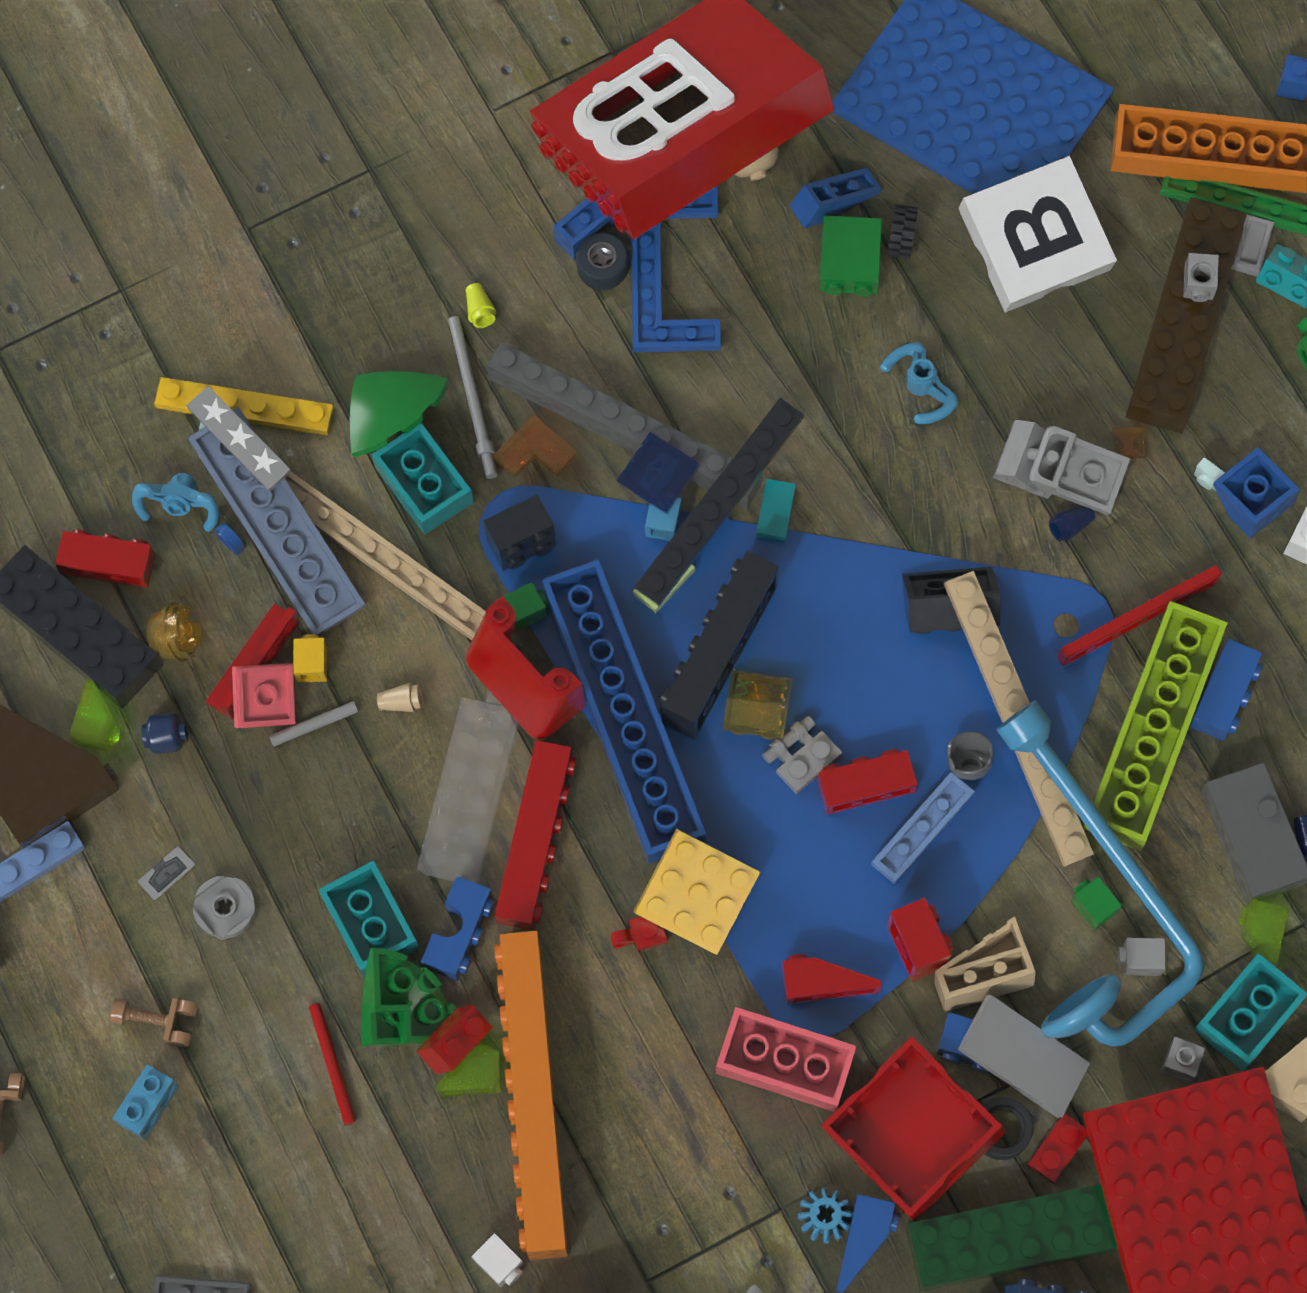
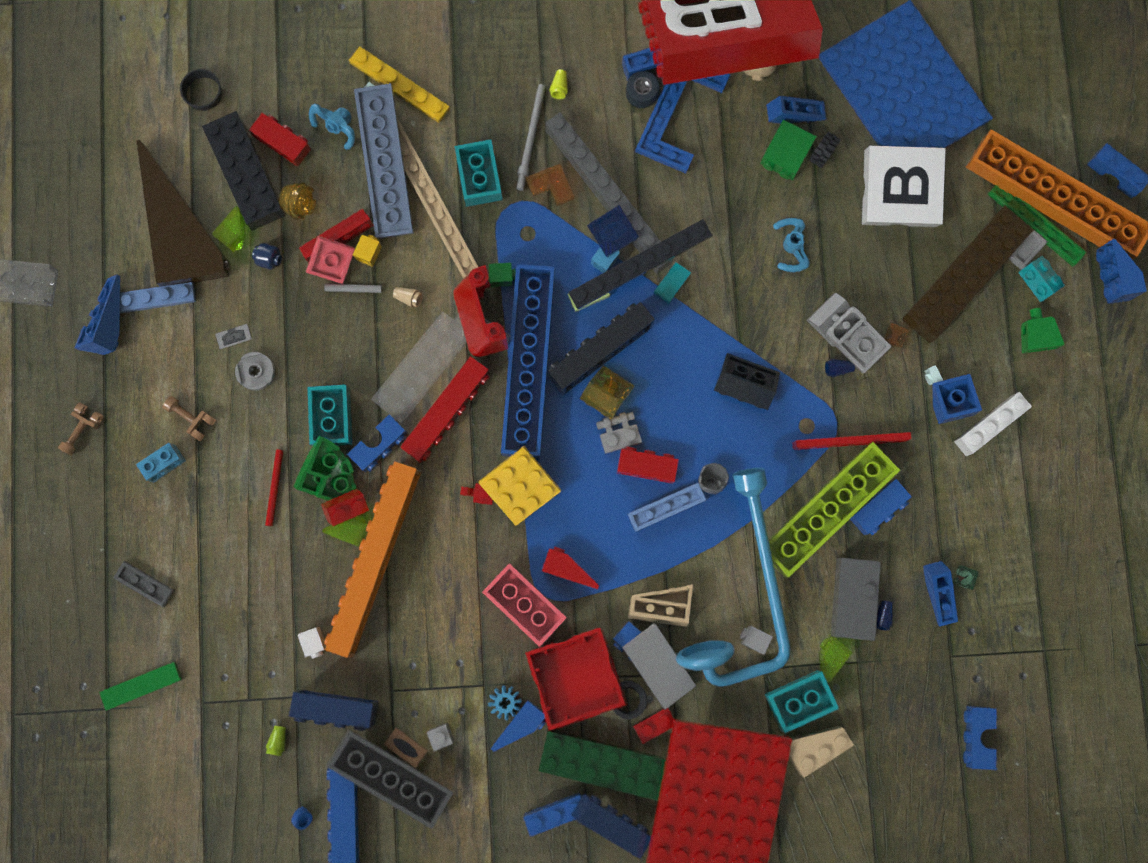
camera: 20 degrees right, 10 degrees up
light grey tile [186,386,291,492] -> none
blue tile [215,523,245,555] -> none
green brick [350,371,449,457] -> none
black brick [483,494,556,571] -> none
red brick [887,898,953,982] -> none
tan plate [944,571,1094,867] -> none
green brick [1071,876,1122,931] -> none
light grey brick [1160,1037,1205,1084] -> none
light grey brick [1183,253,1219,302] -> none

